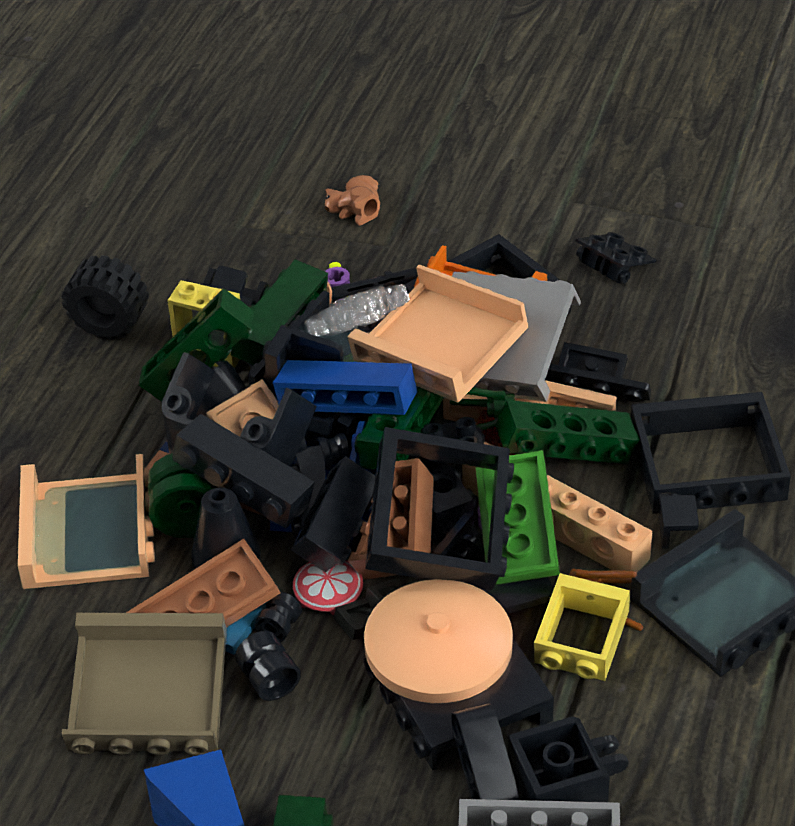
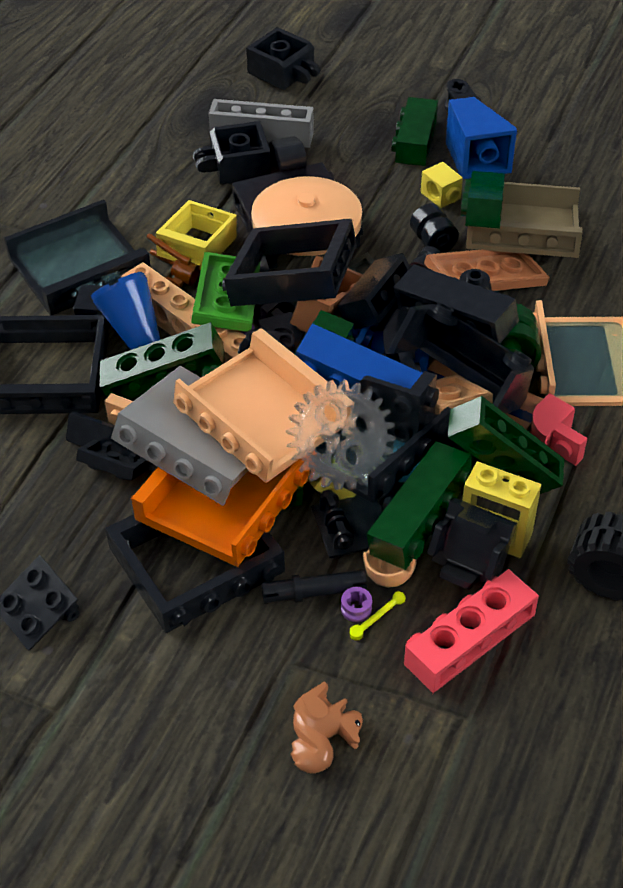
camera: 175 degrees left, 5 degrees up
none -> blue cone [91,272,161,350]
none -> coral brick [404,569,539,693]
none -> light yellow brick [421,162,463,208]
none -> dark green brick [461,171,505,229]
none -> coral brick [530,393,587,466]

